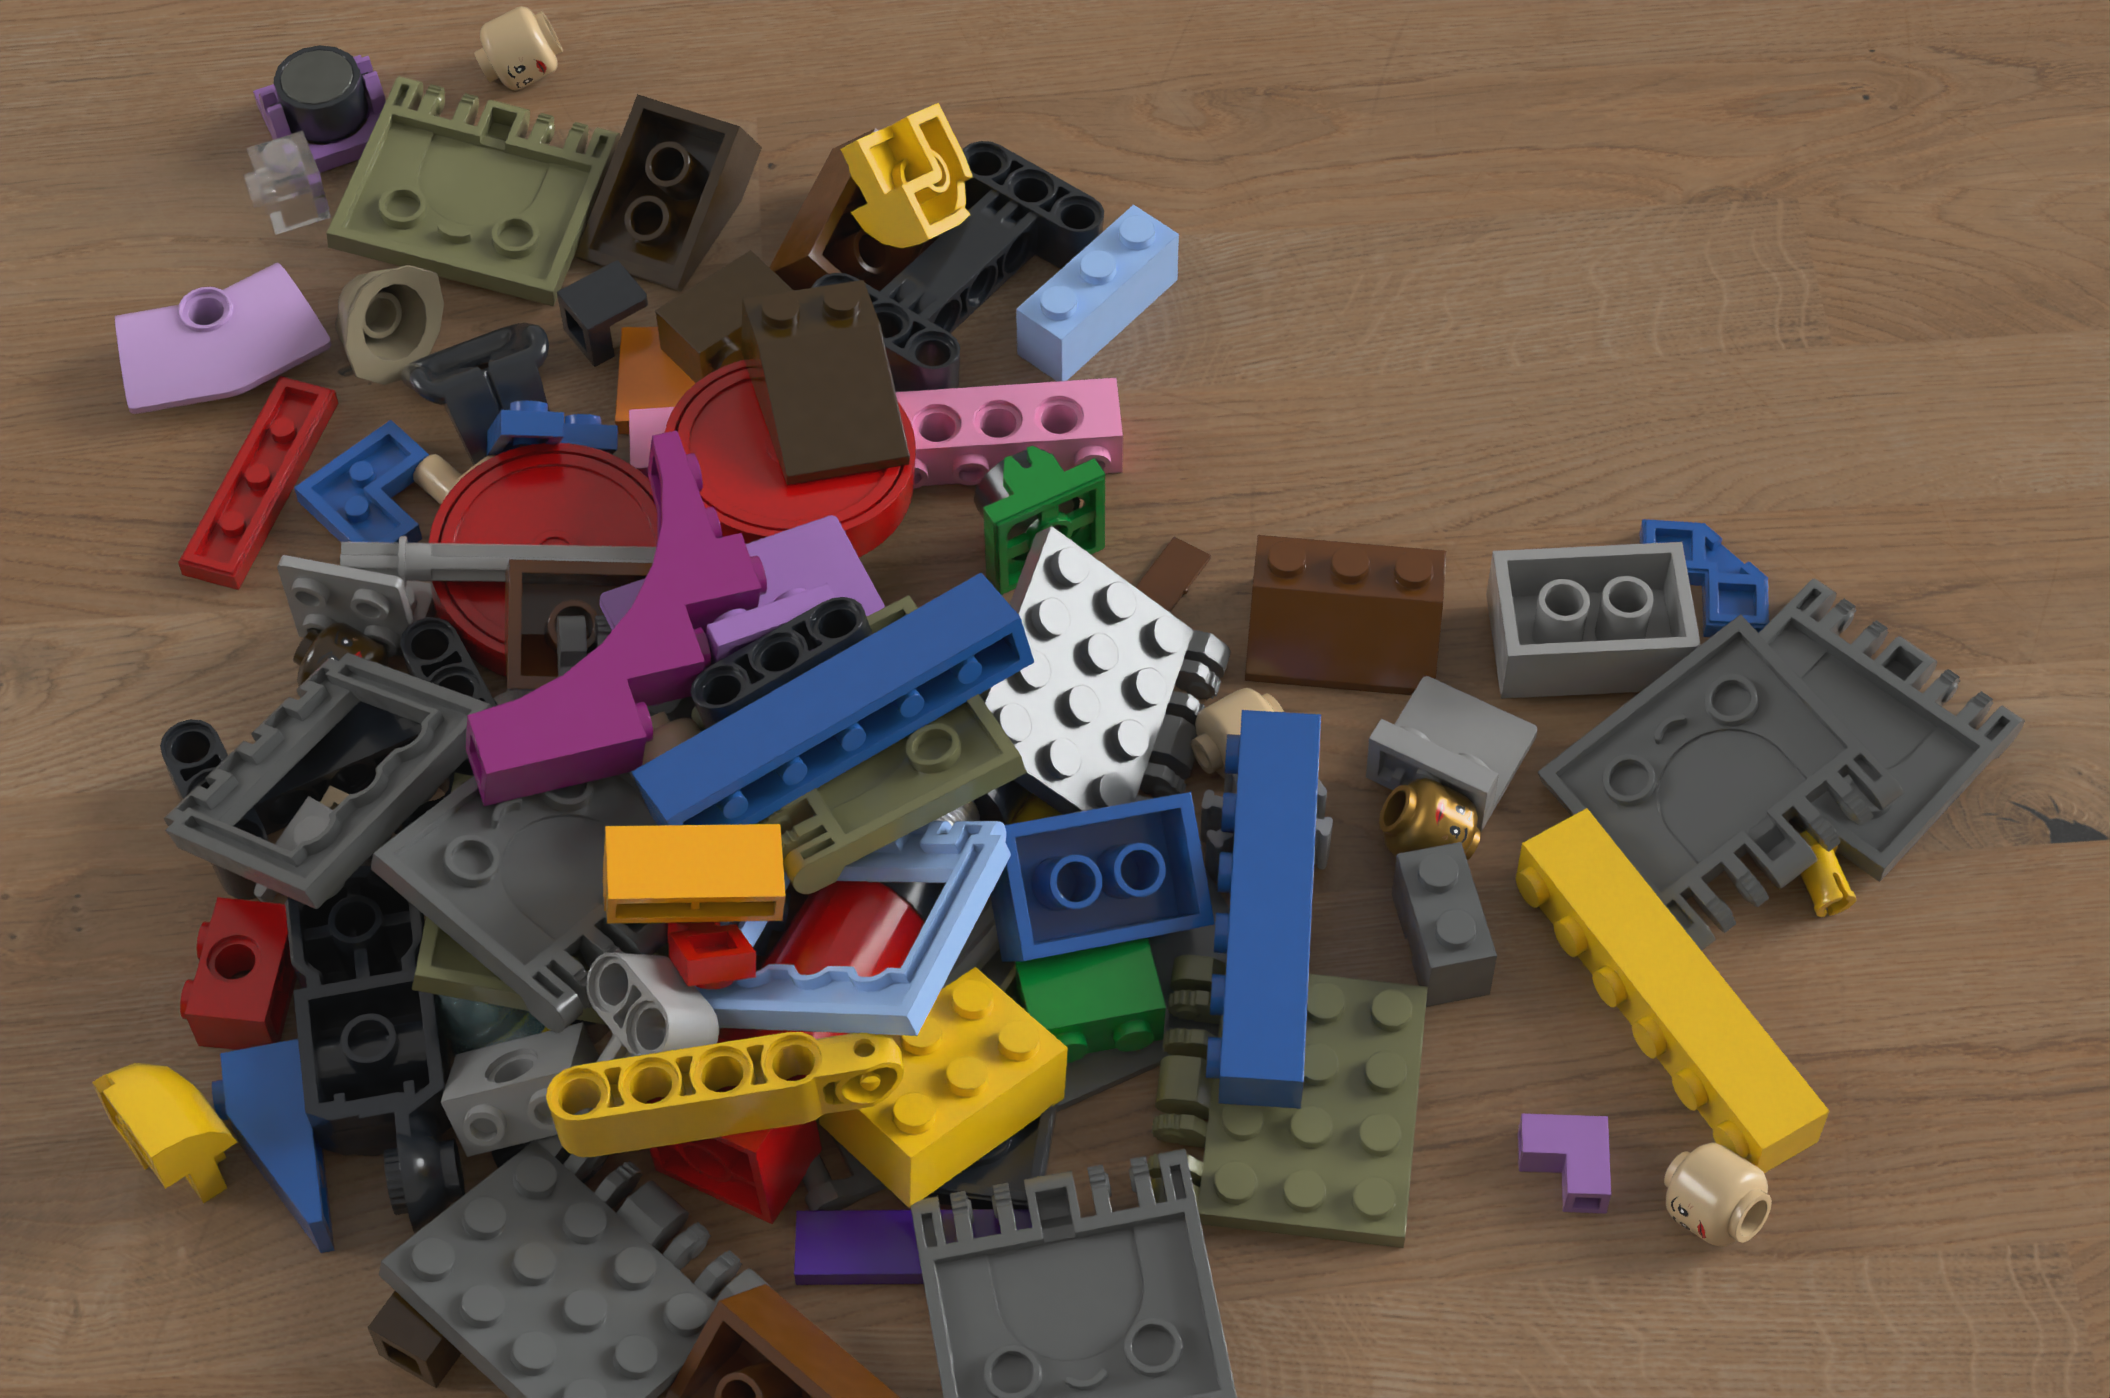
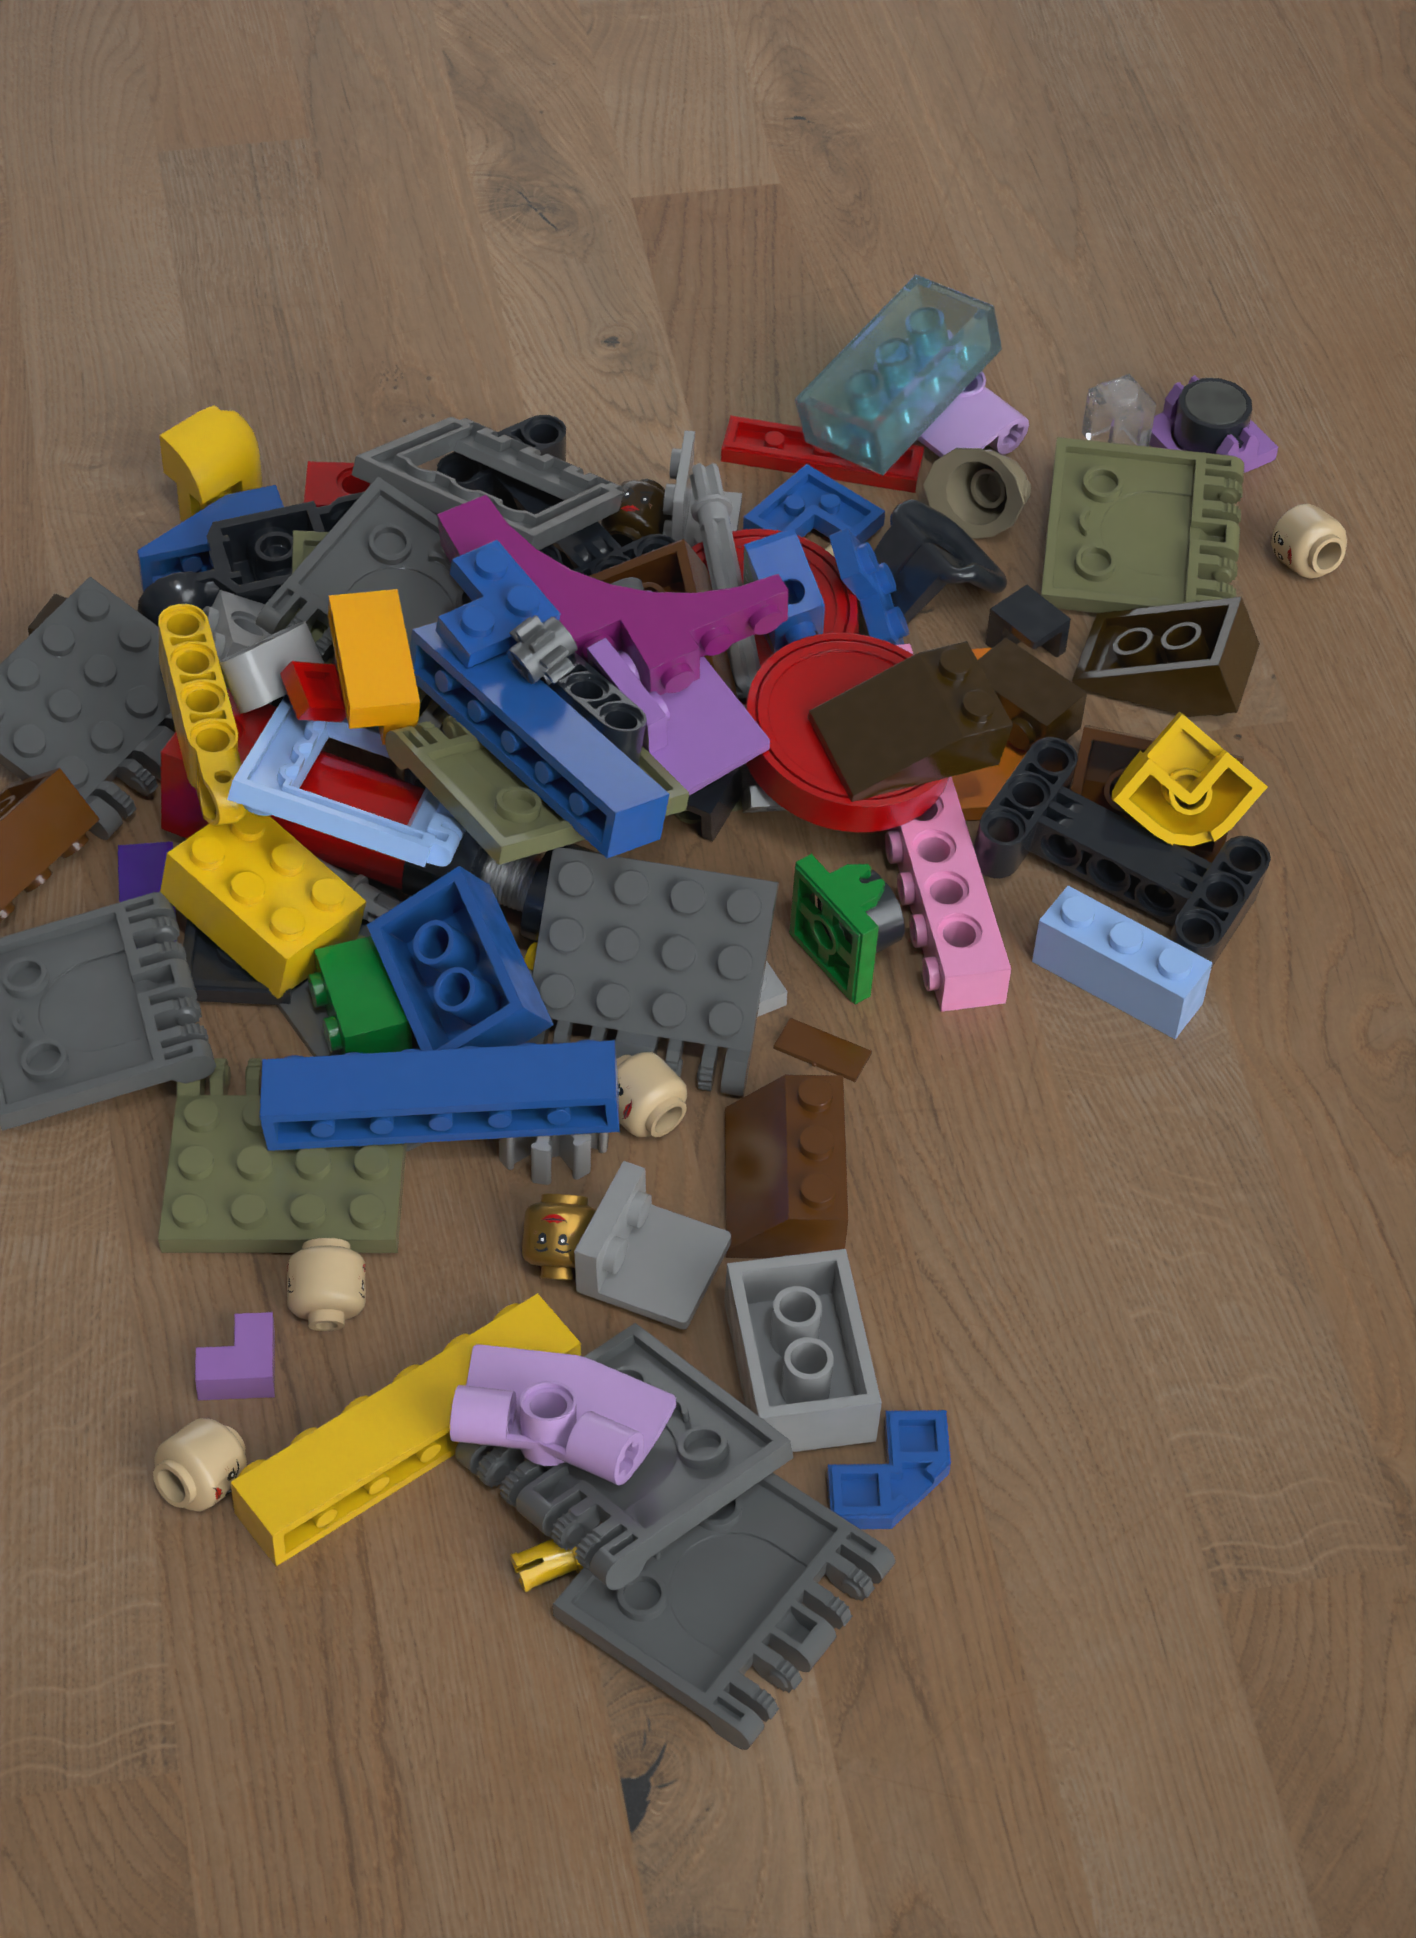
camera: 80 degrees right, 5 degrees down
dark grey brick [1392,842,1497,1007] -> none
none -> tan head [287,1238,366,1331]
none -> blue plate [436,540,561,669]
none -> lavender panel [450,1344,676,1486]
none -> dark grey gear [507,615,577,685]
none -> blue torso [743,527,825,653]
none -> clear light blue brick [795,274,1002,475]

